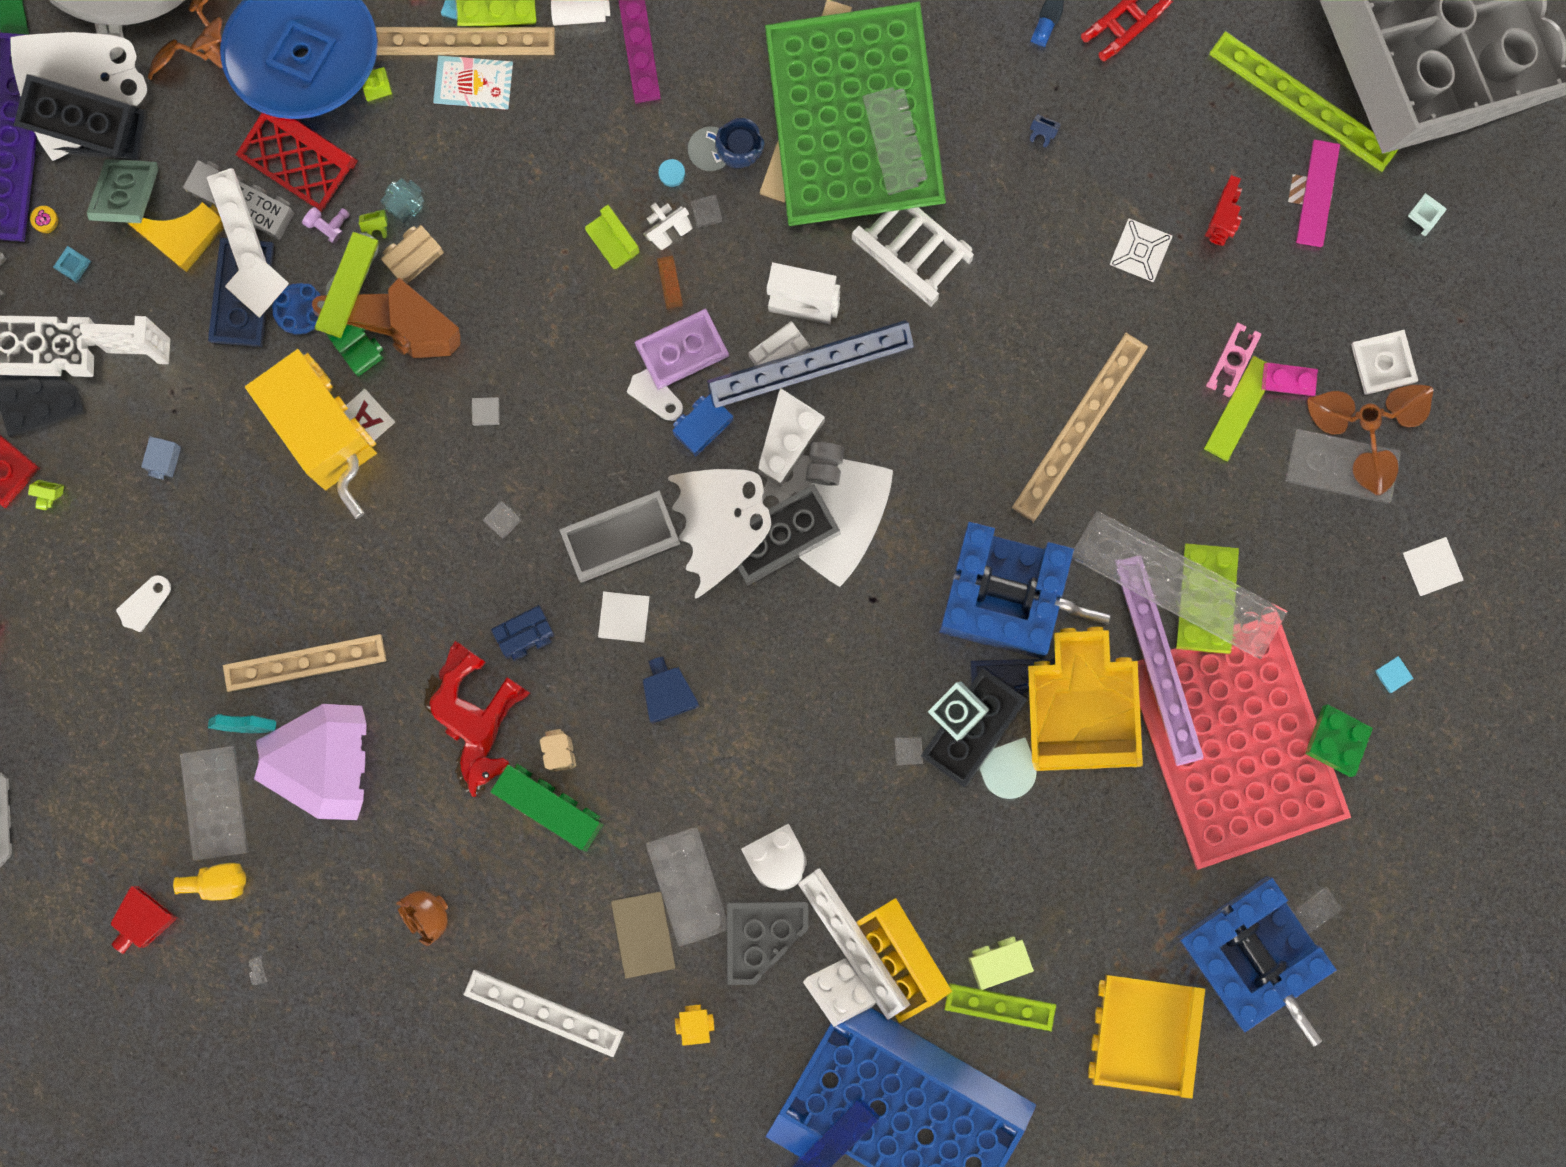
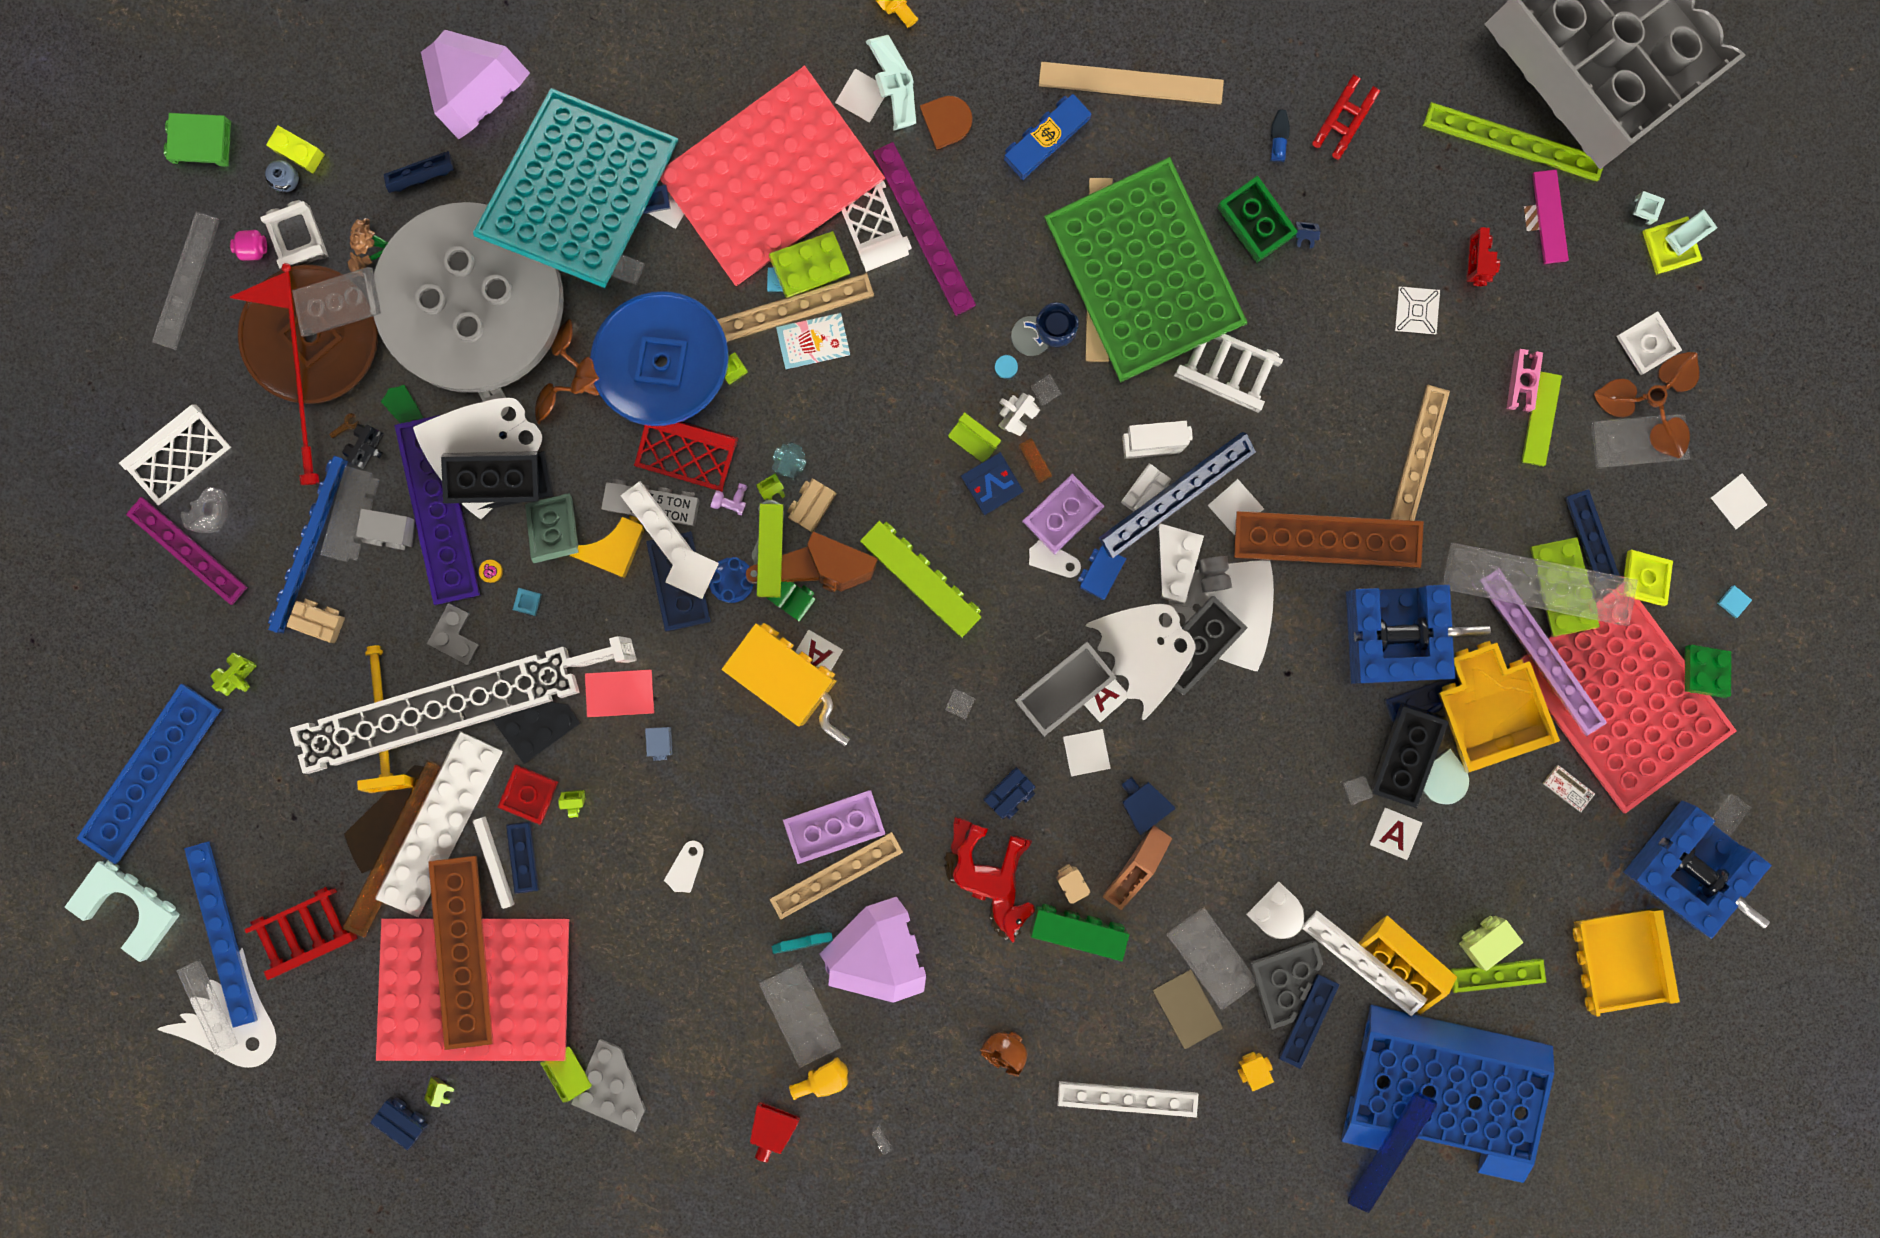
camera: 25 degrees left, 5 degrees up
light grey tile [472,397,500,426] -> none
white plate [803,958,876,1027] -> none
clear windscreen [863,87,928,195] -> none
light aqua head [928,681,989,741] -> none
dark pink plate [1261,363,1318,396] -> none
none -> coral sticker [585,670,654,717]
none -> lavender plate [783,790,886,864]
none -> lime brick [860,521,981,638]
none -> dark blue tile [961,452,1024,515]
none -> white sticker [1084,679,1127,722]
none -> nougat arch [1103,826,1173,910]
none -> white sticker [1208,479,1264,535]
none -> green brick [1217,176,1298,264]
none -> dark orange plate [1234,511,1424,568]
none -> dark blue plate [1278,974,1340,1069]
none -> white sticker [1370,808,1422,860]
none -> tile [1543,765,1595,812]
none -> dark blue plate [1565,489,1620,584]
none -> neon yellow tile [1622,550,1673,606]
none -> neon yellow tile [1642,216,1702,275]
none -> light aqua tile [1665,209,1718,256]

